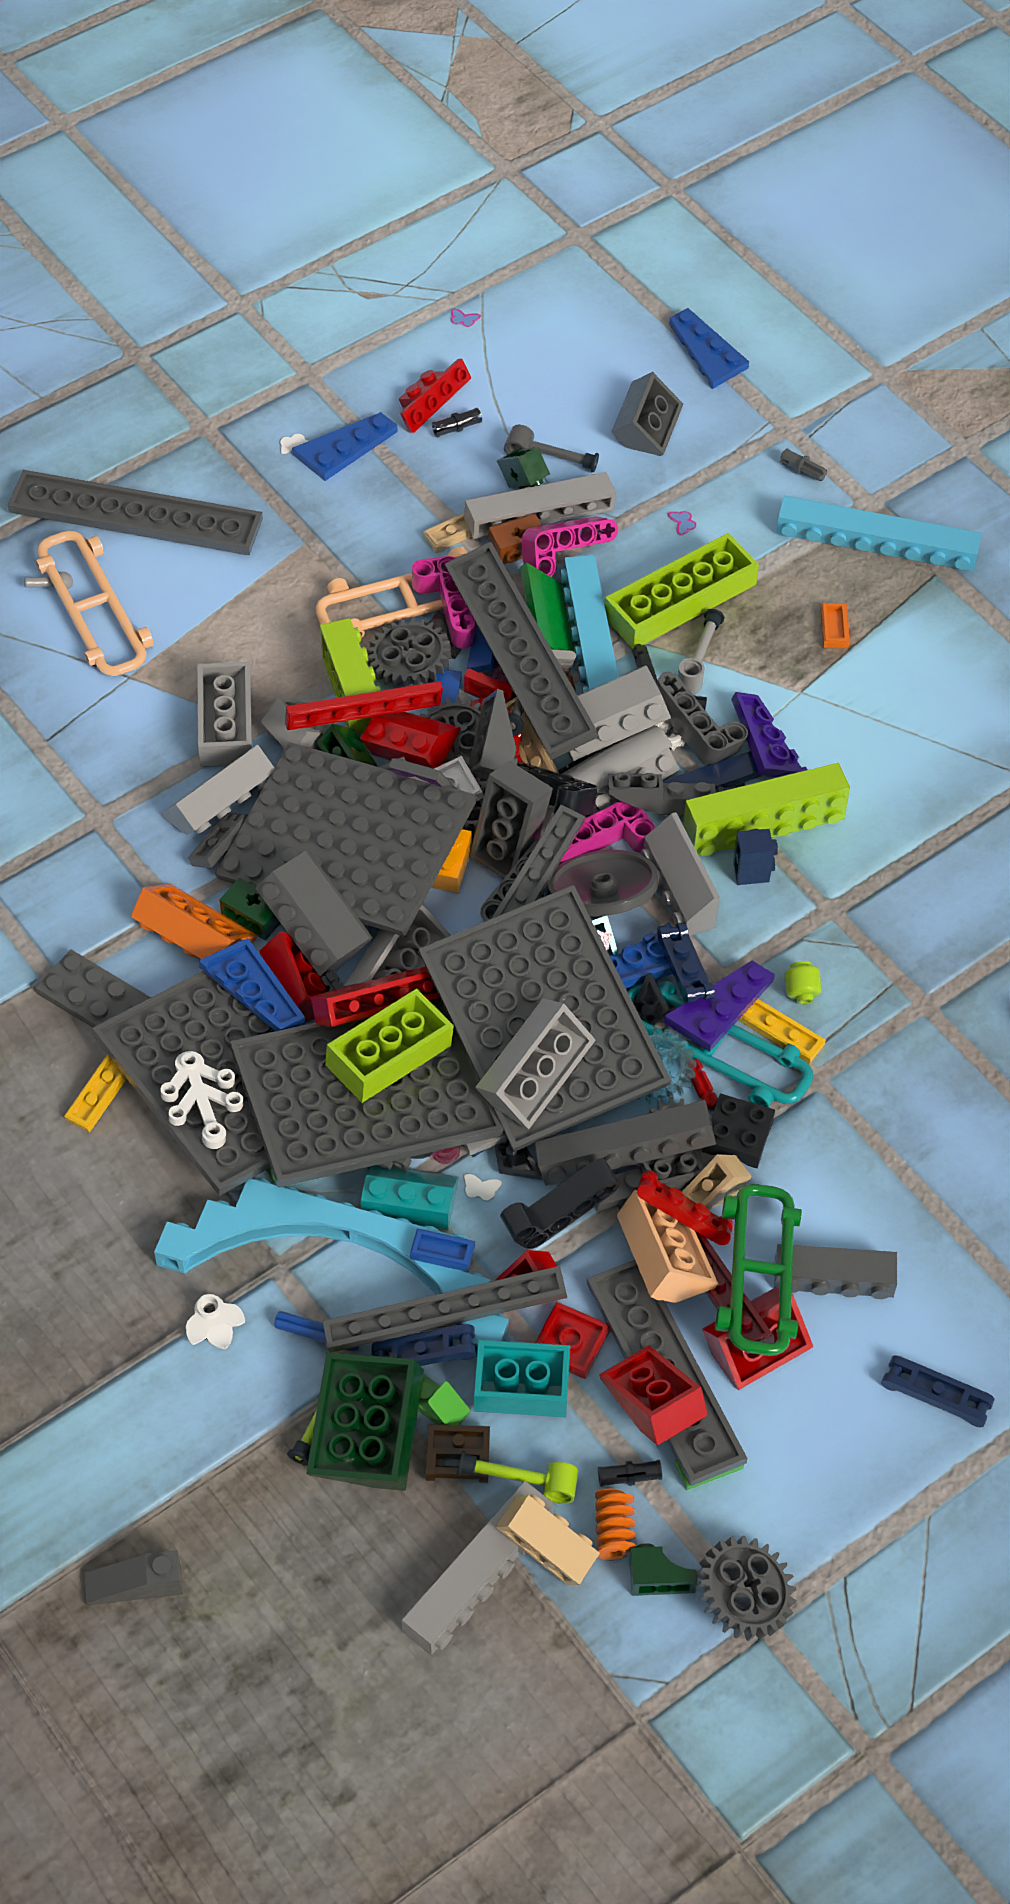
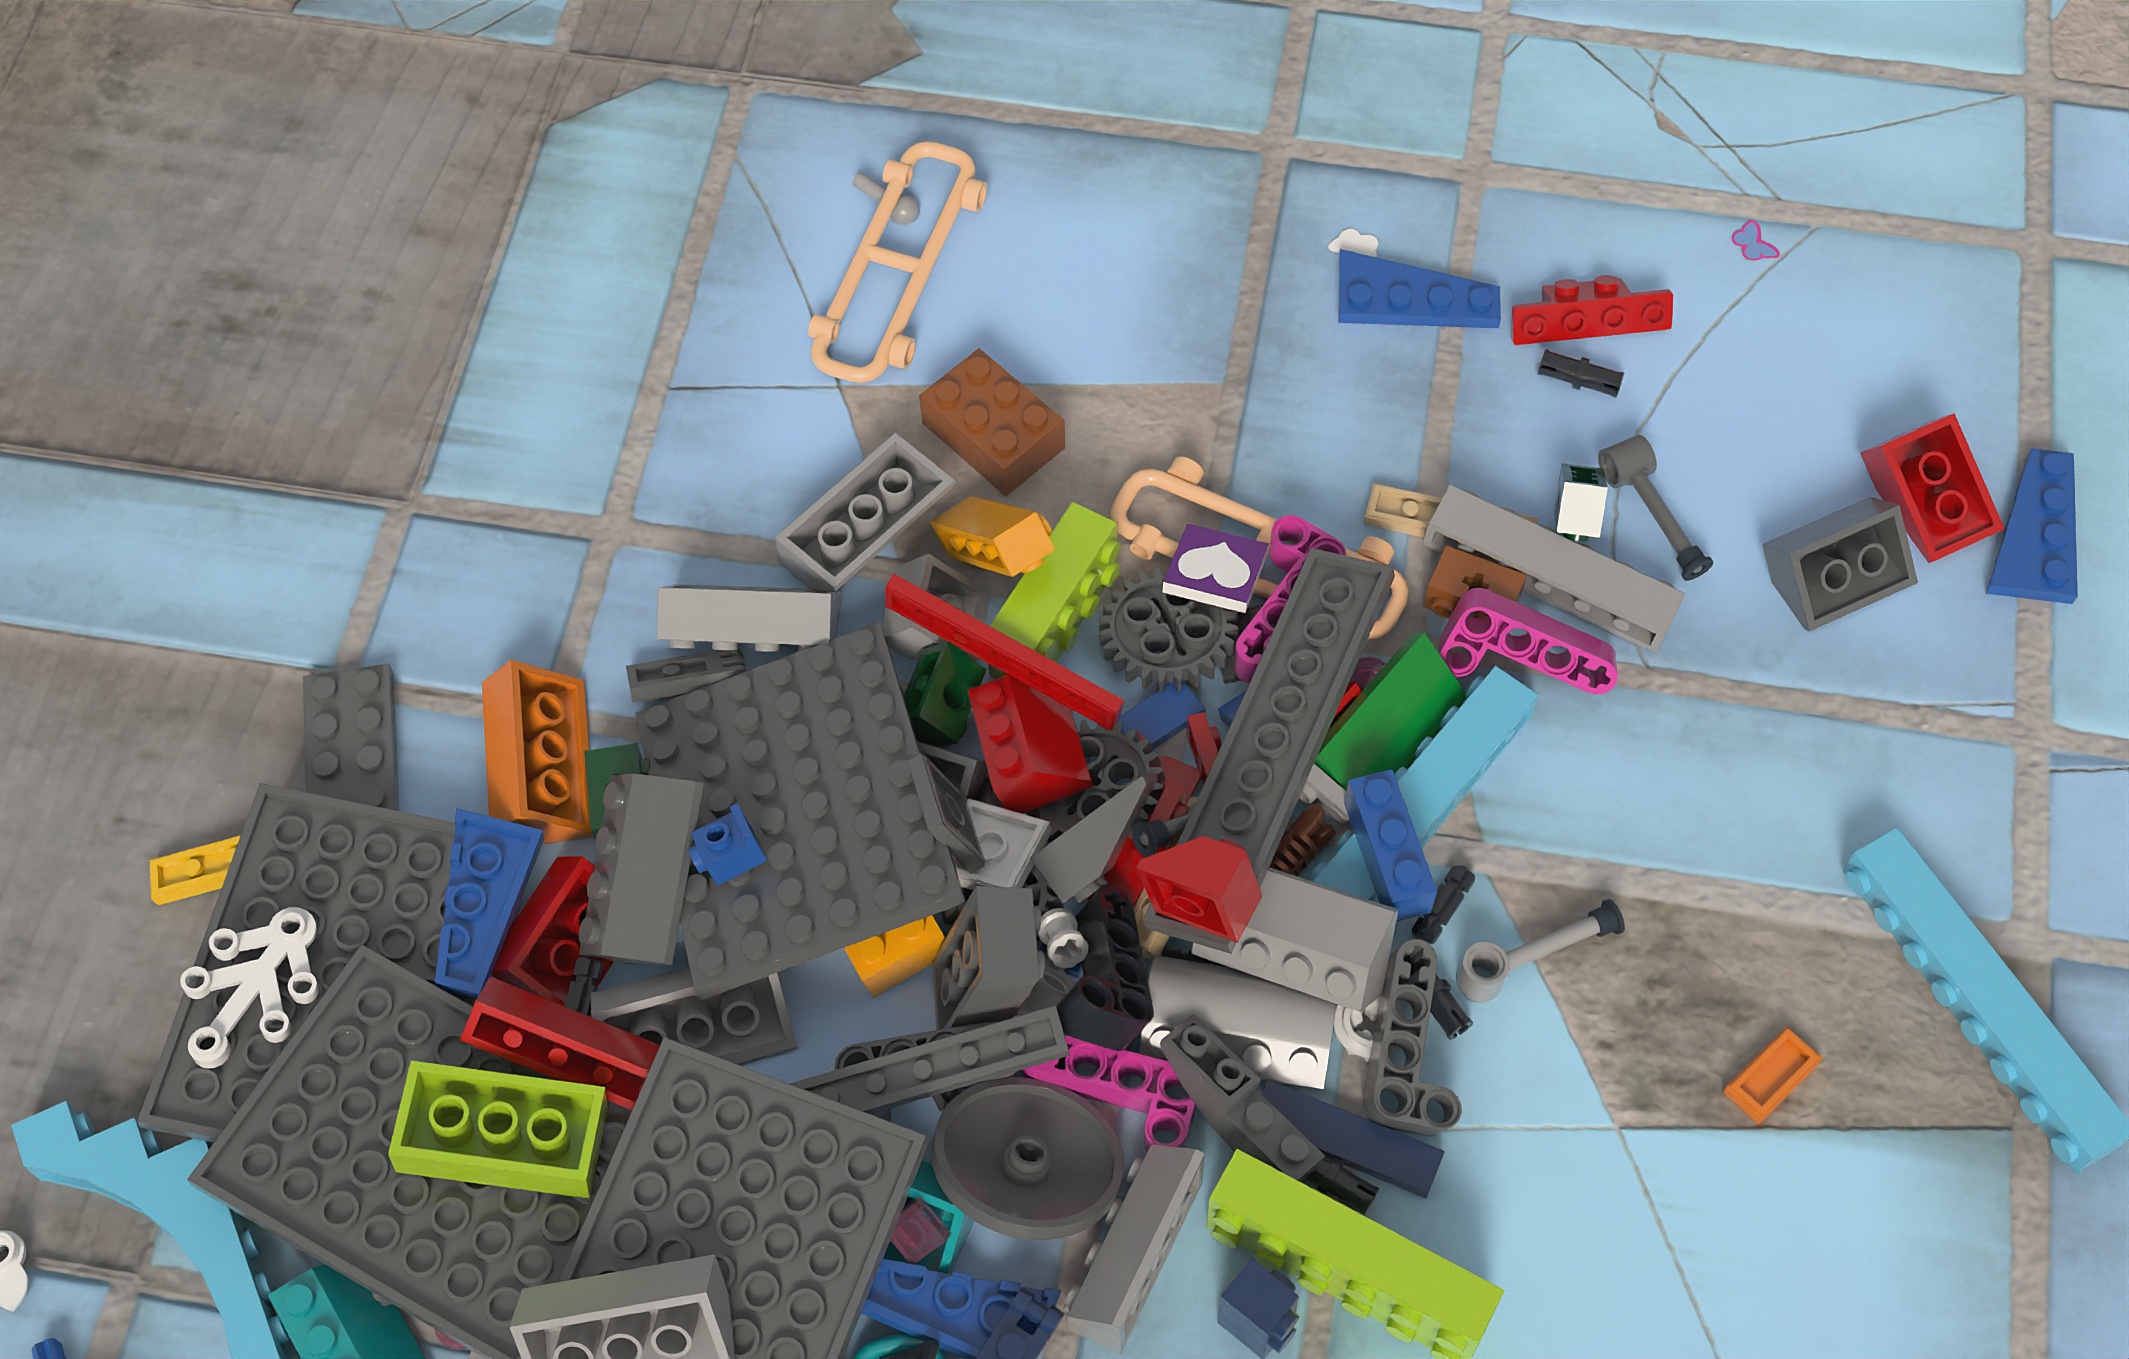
camera: 50 degrees right, 5 degrees up
dark grey plate [7,470,263,555] -> none
lime brick [604,532,759,649] -> none
medium blue sticker [668,511,696,535] -> none
dark purple wing [731,692,808,777] -> none
dark grey axle [780,448,827,481] -> none
none -> blue brick [688,803,767,886]
none -> dark orange brick [919,348,1065,496]
none -> light orange brick [929,496,1055,577]
none -> red slope [1136,836,1262,943]
none -> tile [1162,523,1269,613]
none -> blue brick [1344,769,1437,922]
none -> red slope [1860,413,2005,563]

